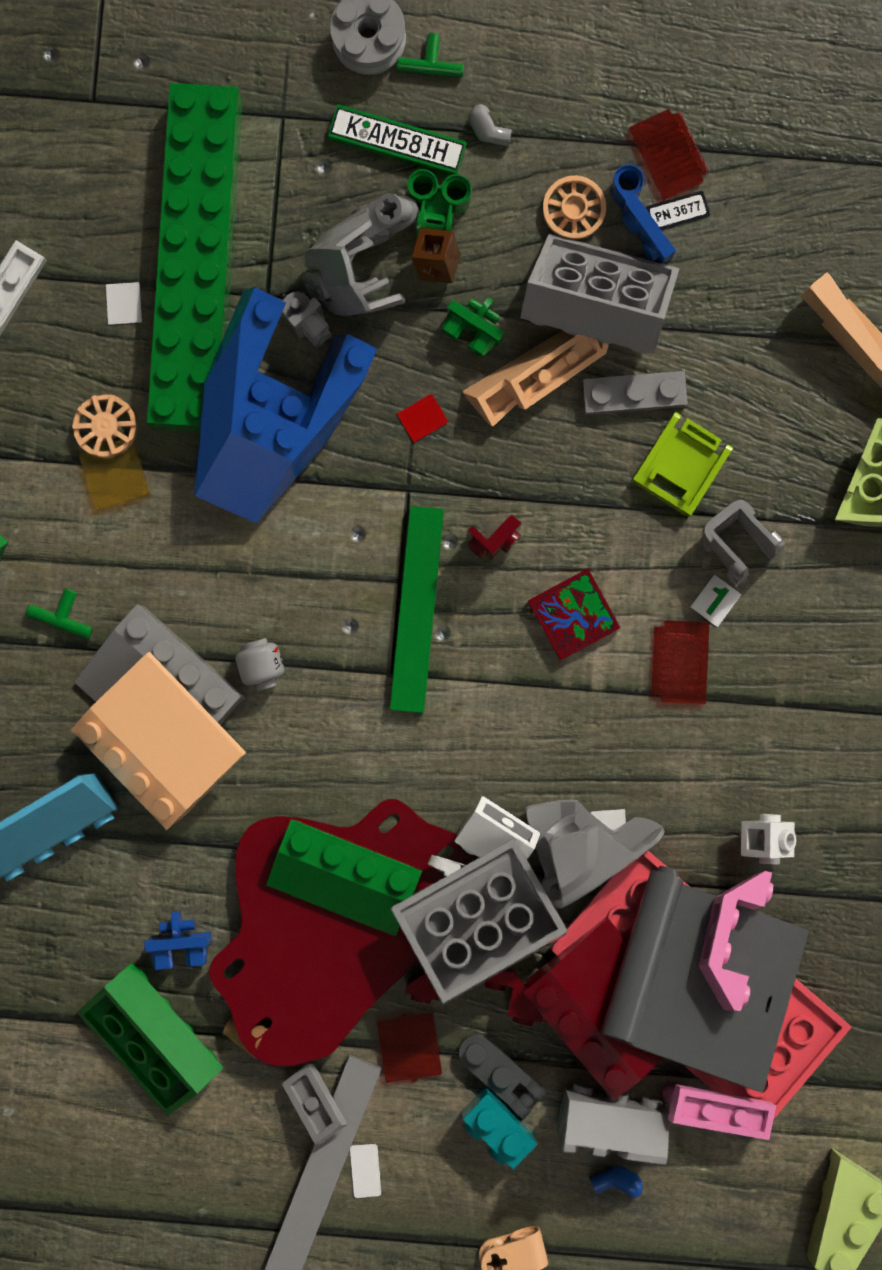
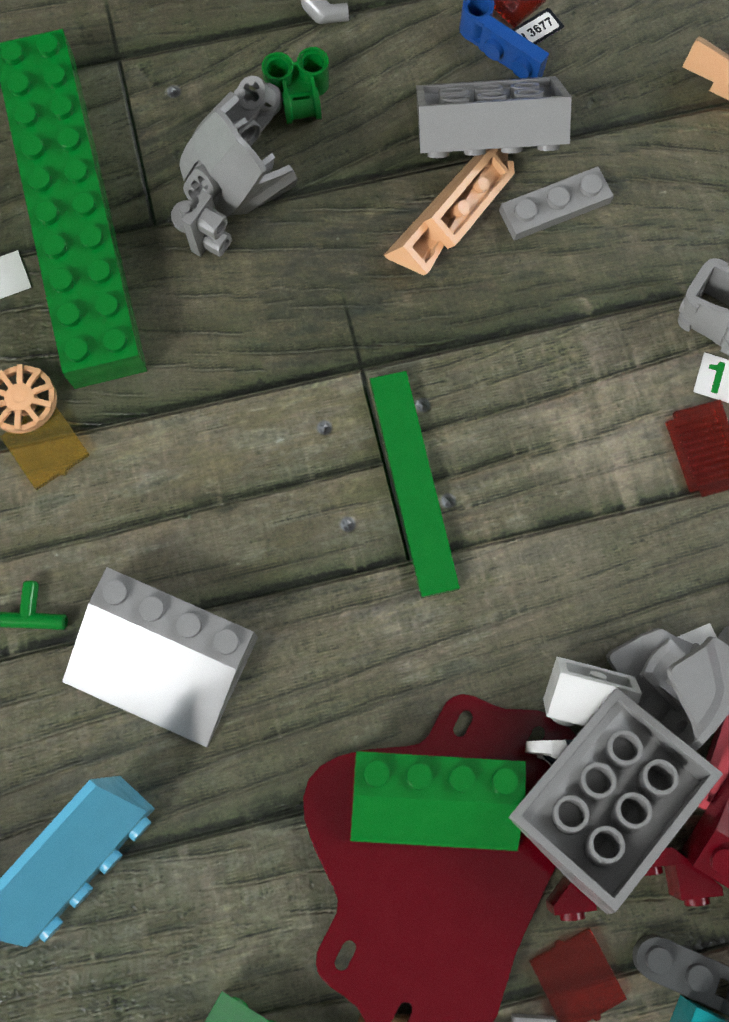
camera: 20 degrees left, 10 degrees down
light nougat slope [71,652,246,830] -> none
blue hips [144,911,212,970] -> none
blue wedge [193,287,377,523] -> none
light grey head [235,638,285,691] -> none
tile [328,104,467,175] -> none
red sticker [397,393,448,442] -> none
reddish brown brick [412,228,461,283] -> none
green hips [442,297,505,358] -> none
dark red bracket [466,514,522,560] -> none
tile [527,568,620,661] -> none
light nougat wheel [543,176,606,240] -> none
lime container [631,411,733,517] -> none

